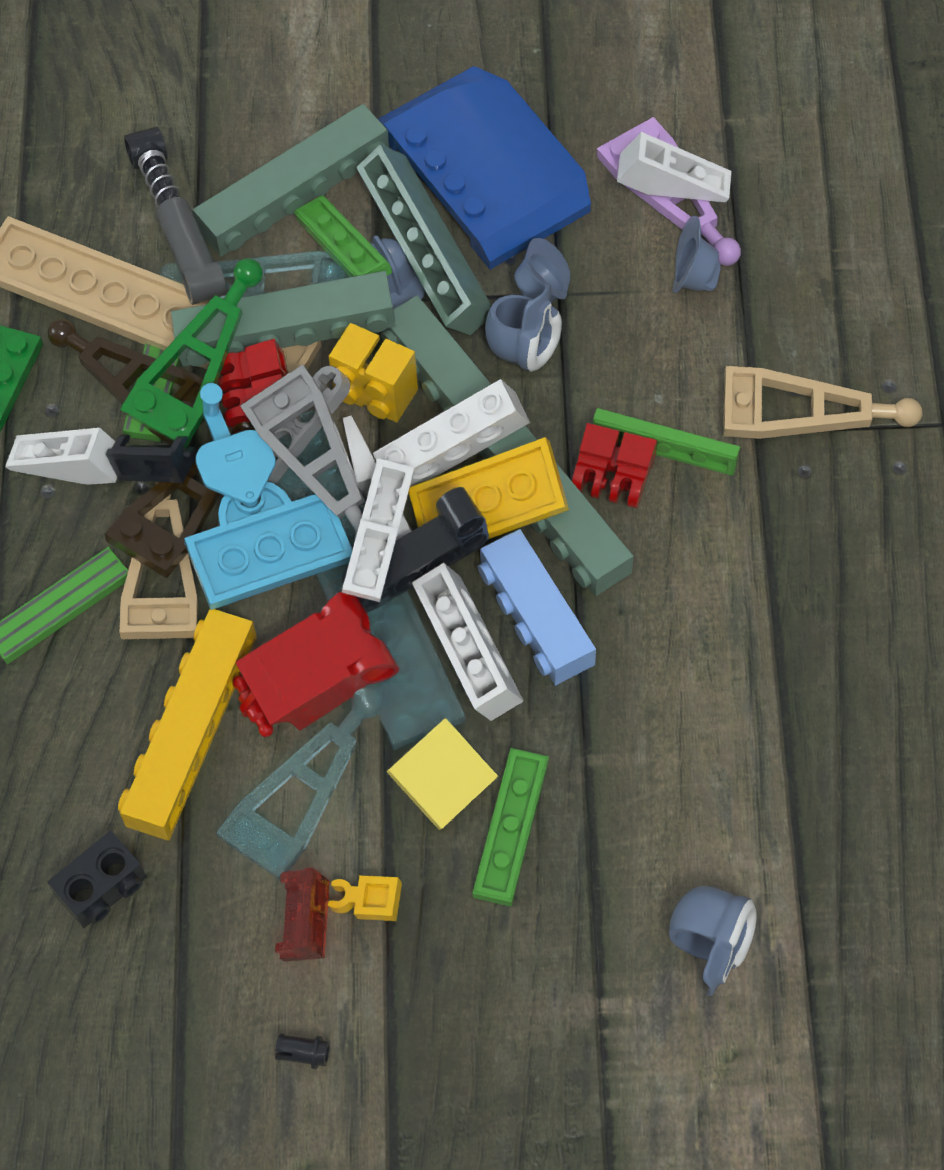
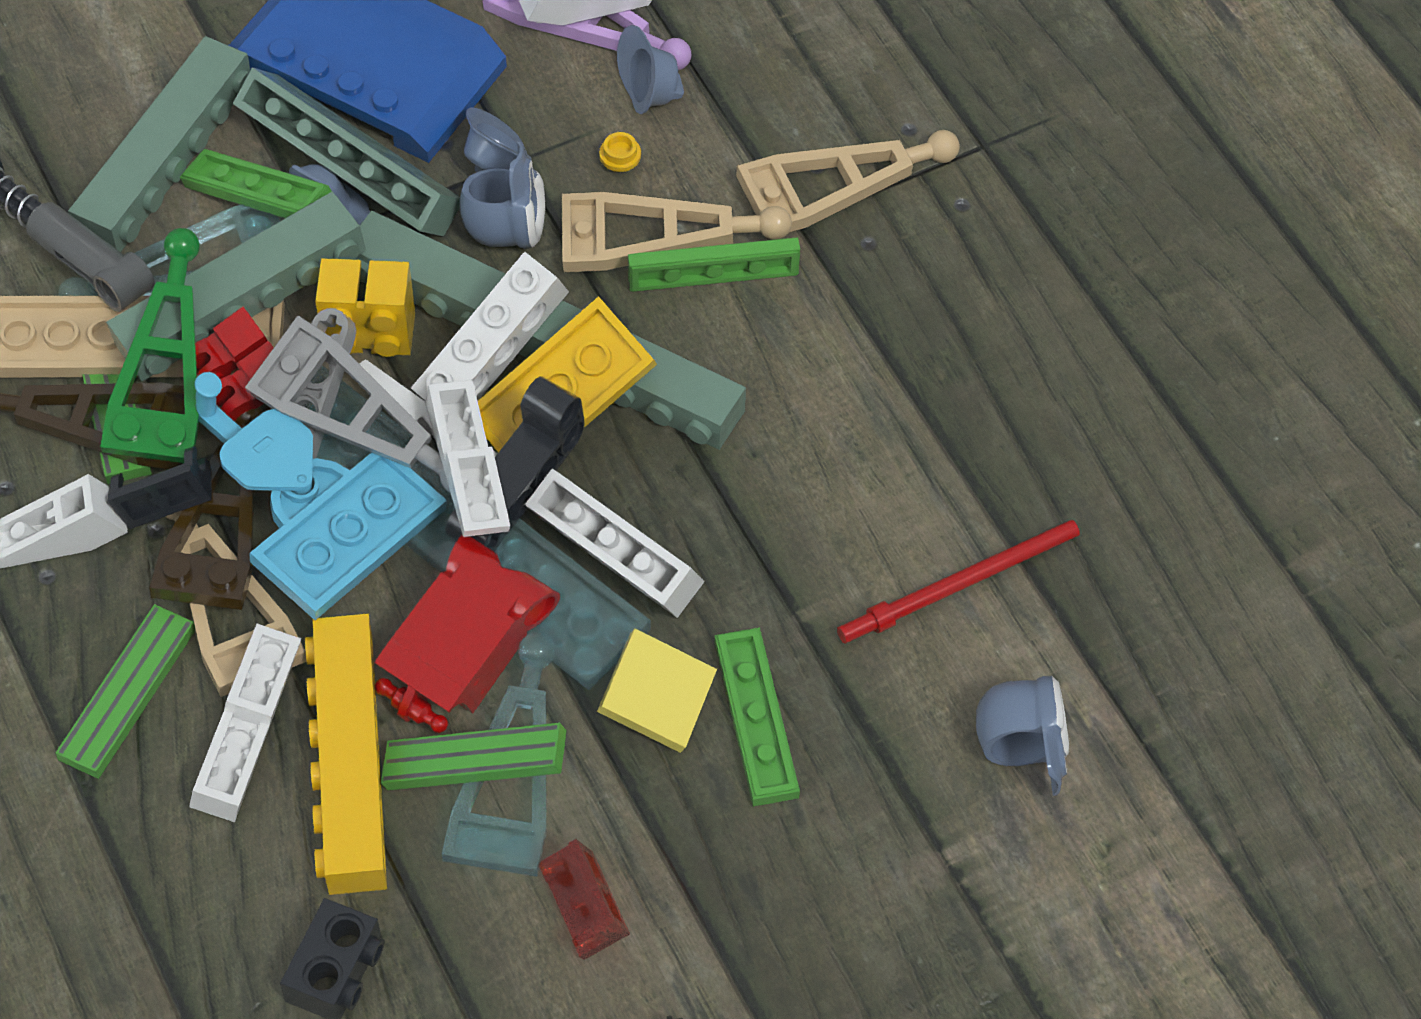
camera: 30 degrees left, 5 degrees down
yellow plate [328,875,402,921] -> none
light blue brick [478,529,596,686] -> none
red legs [572,423,657,509] -> none
none -> white slope [189,624,301,822]
none -> bright green tile [381,723,567,790]
none -> tan plate [562,192,792,272]
none -> yellow plate [599,132,641,172]
none -> red bar [837,520,1080,644]

